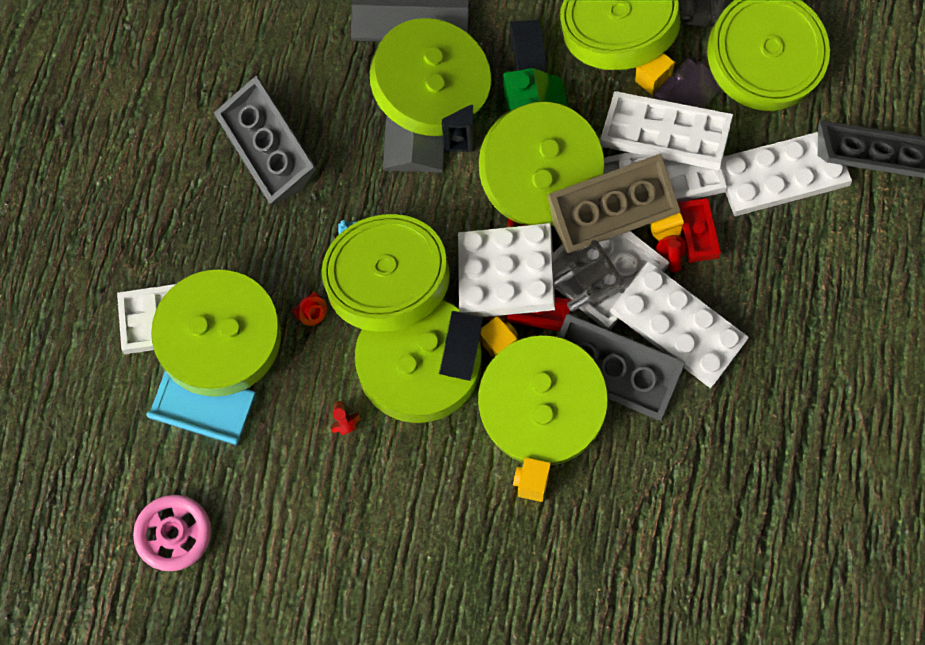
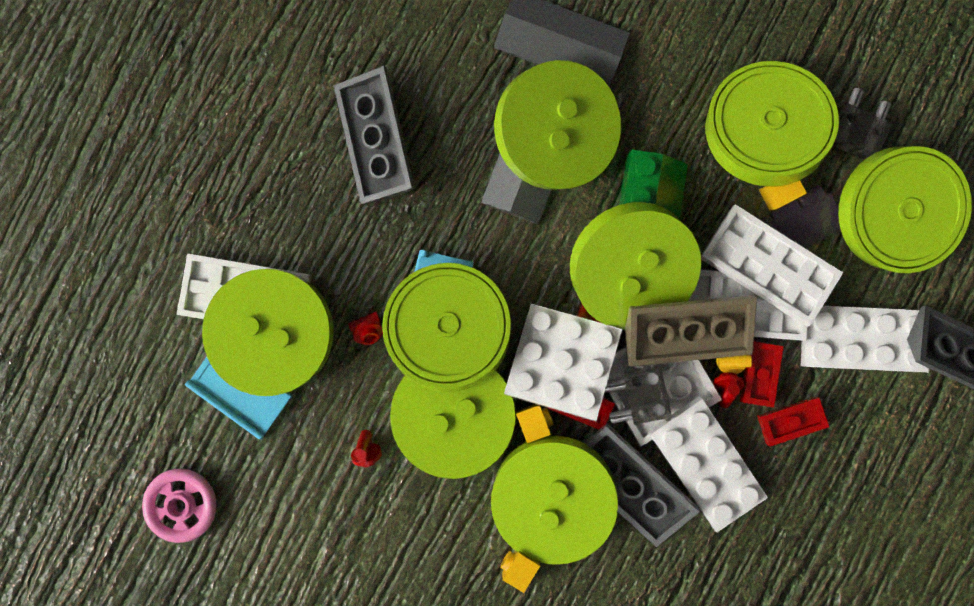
camera: 10 degrees right, 20 degrees up
black slope [439,311,483,381] -> none
black slope [442,105,475,152] -> none
black slope [509,20,547,73] -> none
none -> red plate [757,397,829,447]

